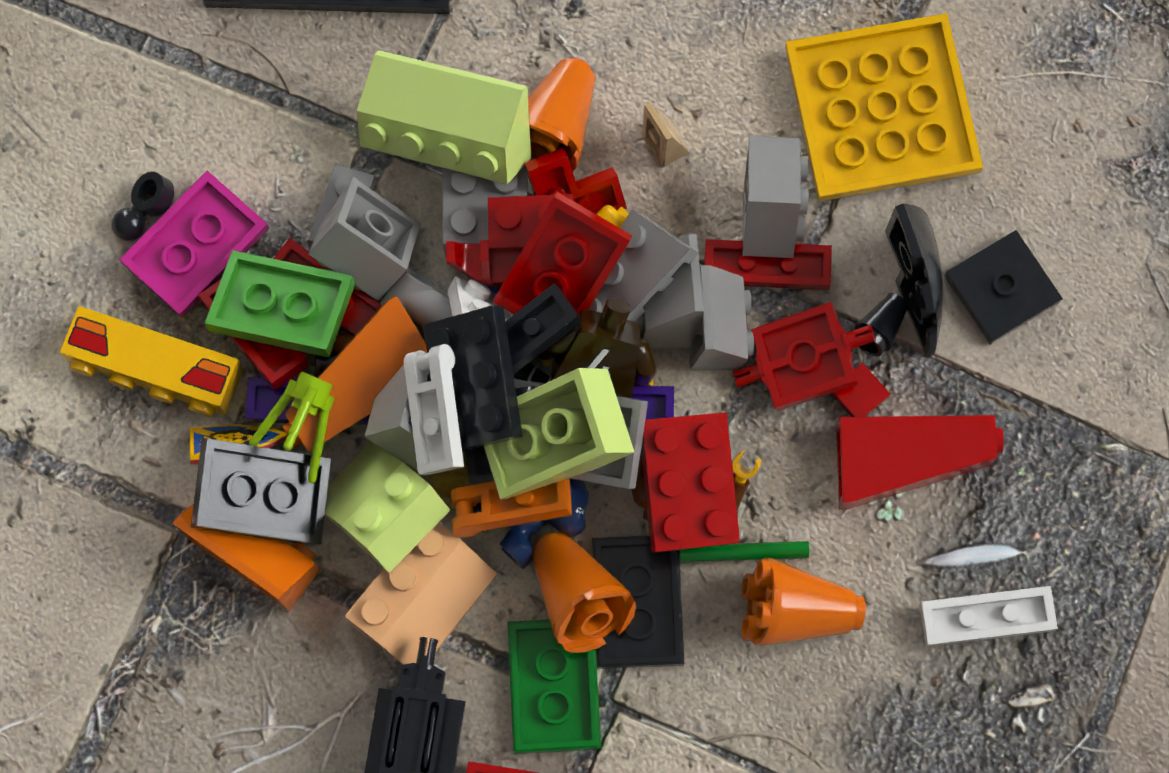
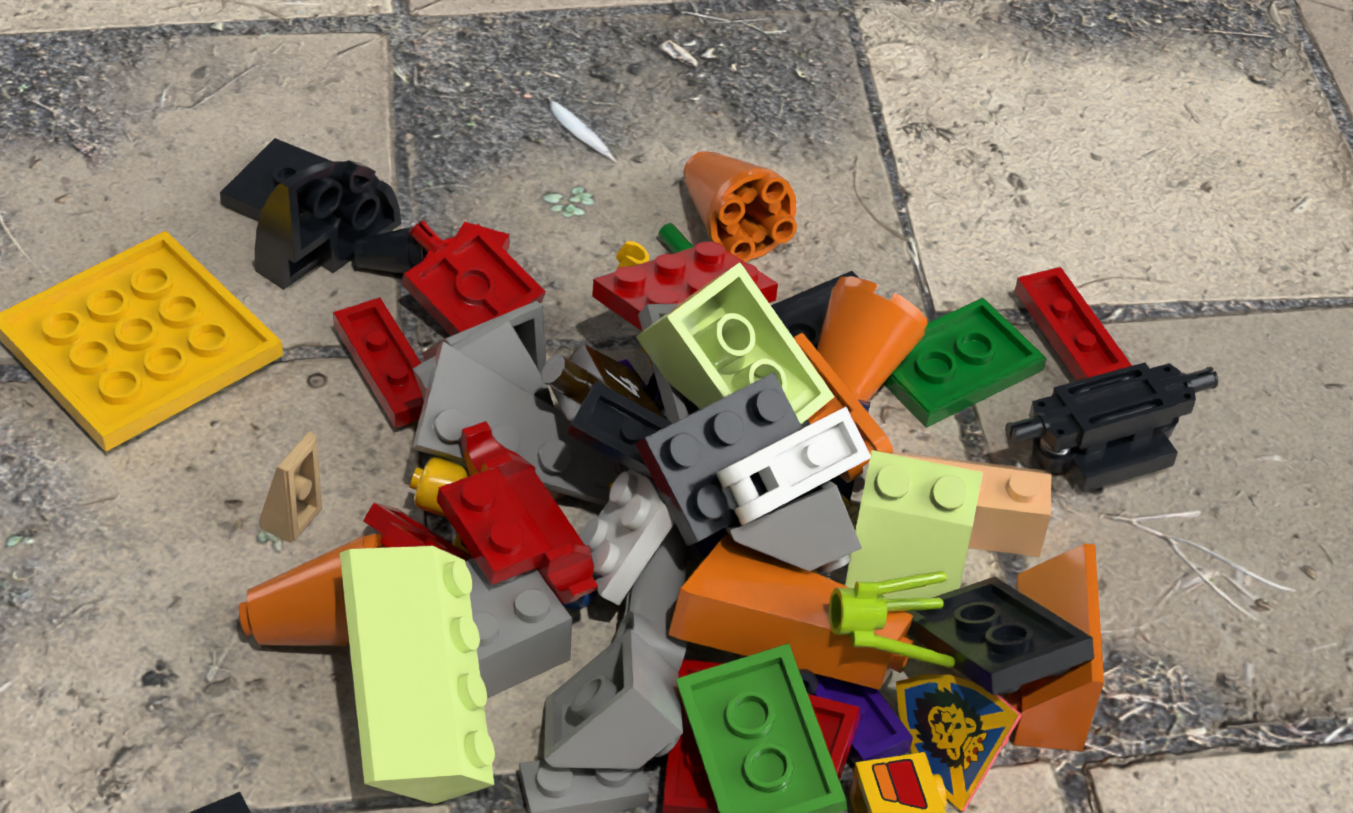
camera: 125 degrees left, 30 degrees down
red plate [492,192,632,315] -> none
light grey brick [742,136,809,258] -> none
red slope [836,415,1004,510] -> none
white plate [919,586,1058,647] -> none

